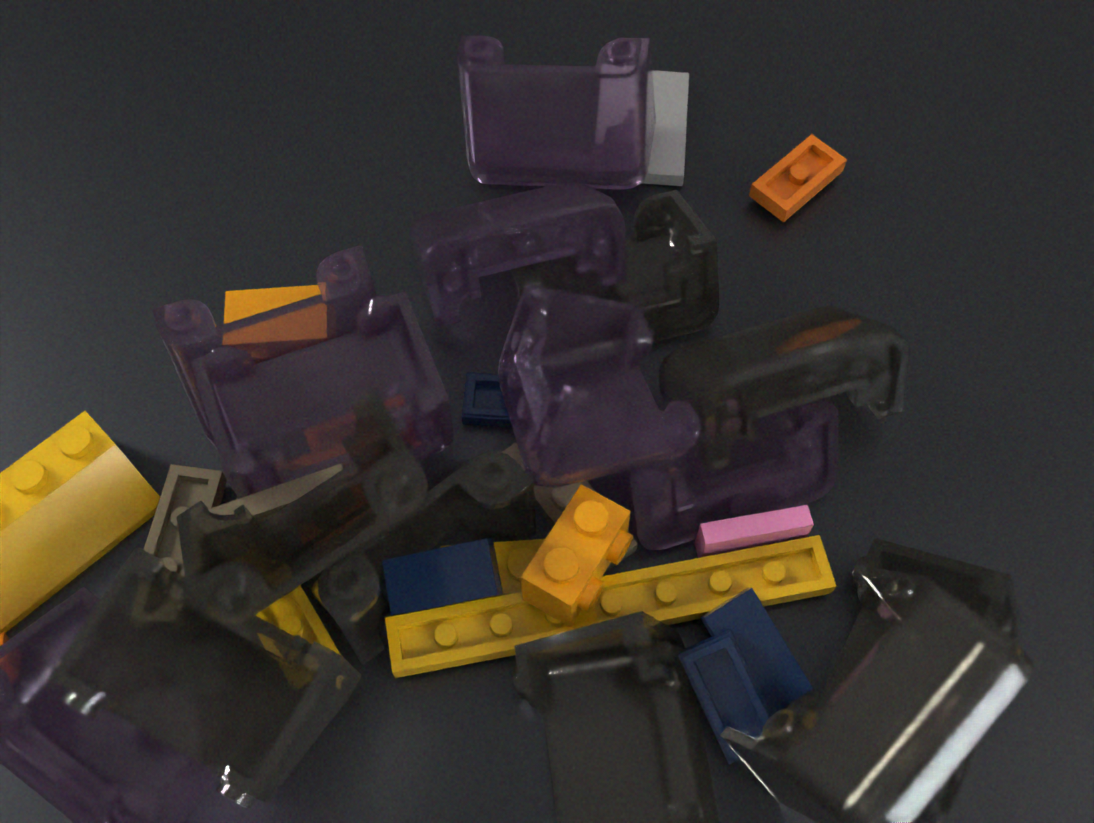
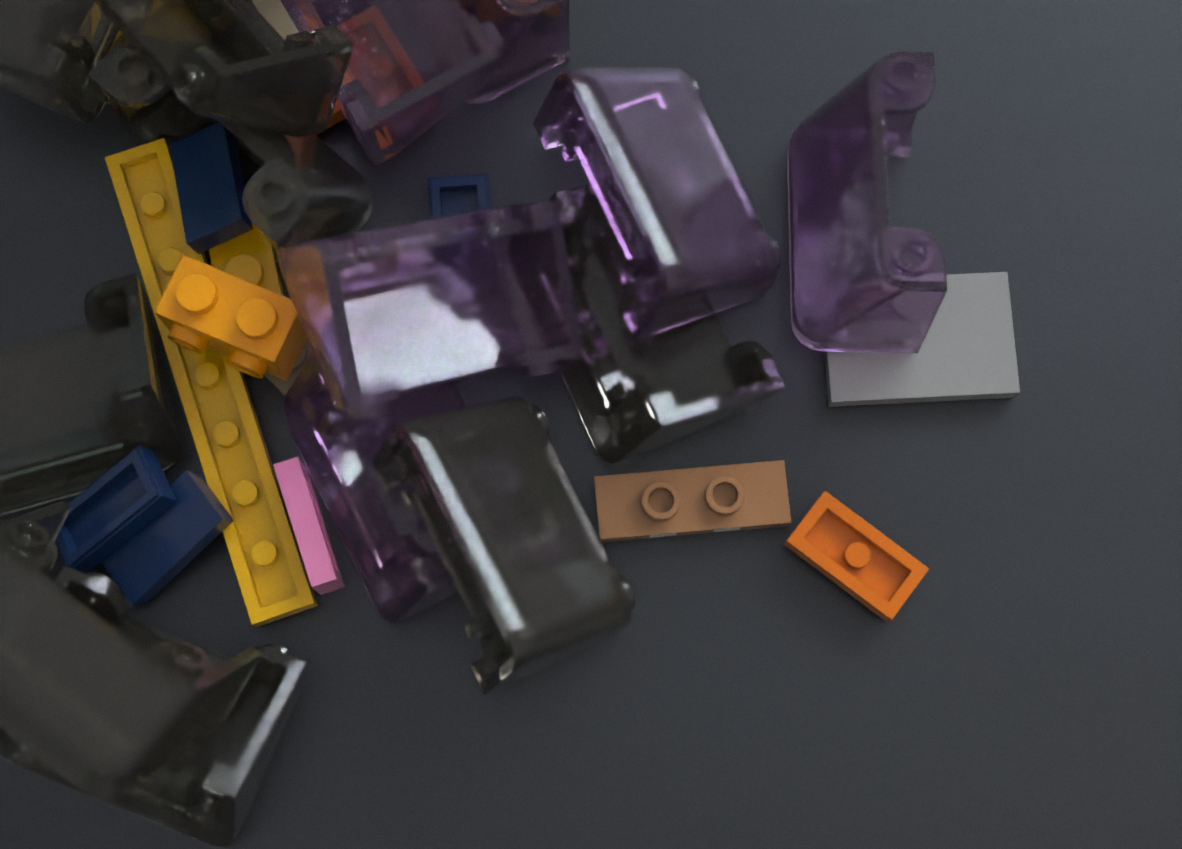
camera: 80 degrees right, 15 degrees up
none -> medium nougat plate [594,460,791,543]

